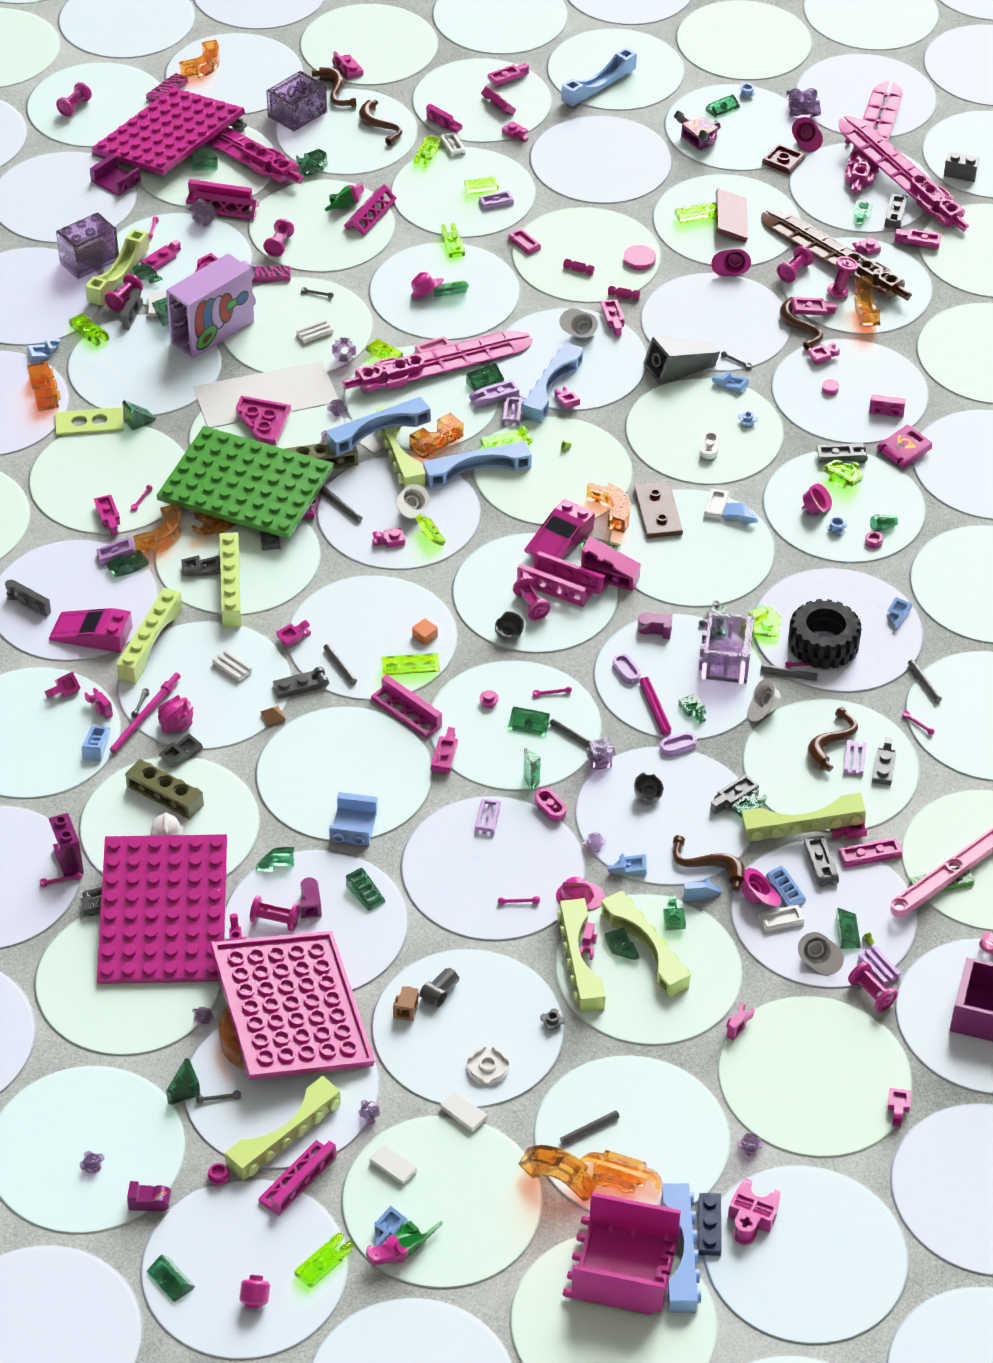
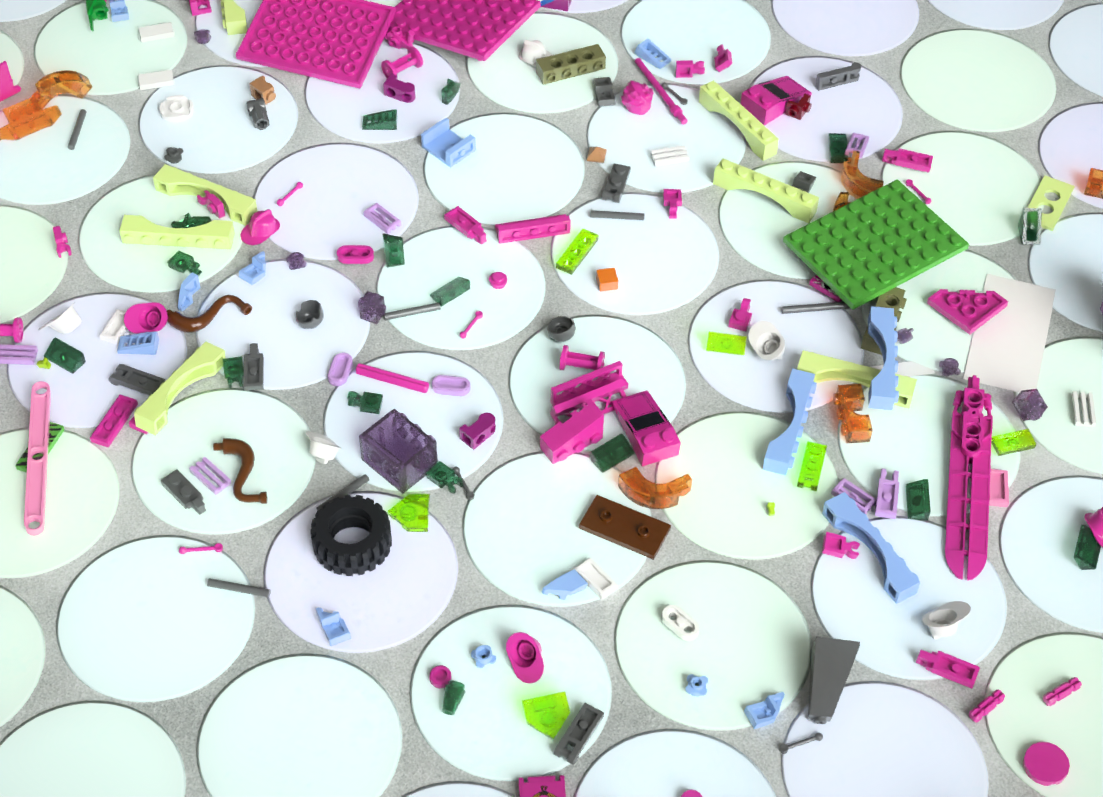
camera: 125 degrees right, 5 degrees up
none -> dark red bracket [785,93,812,120]

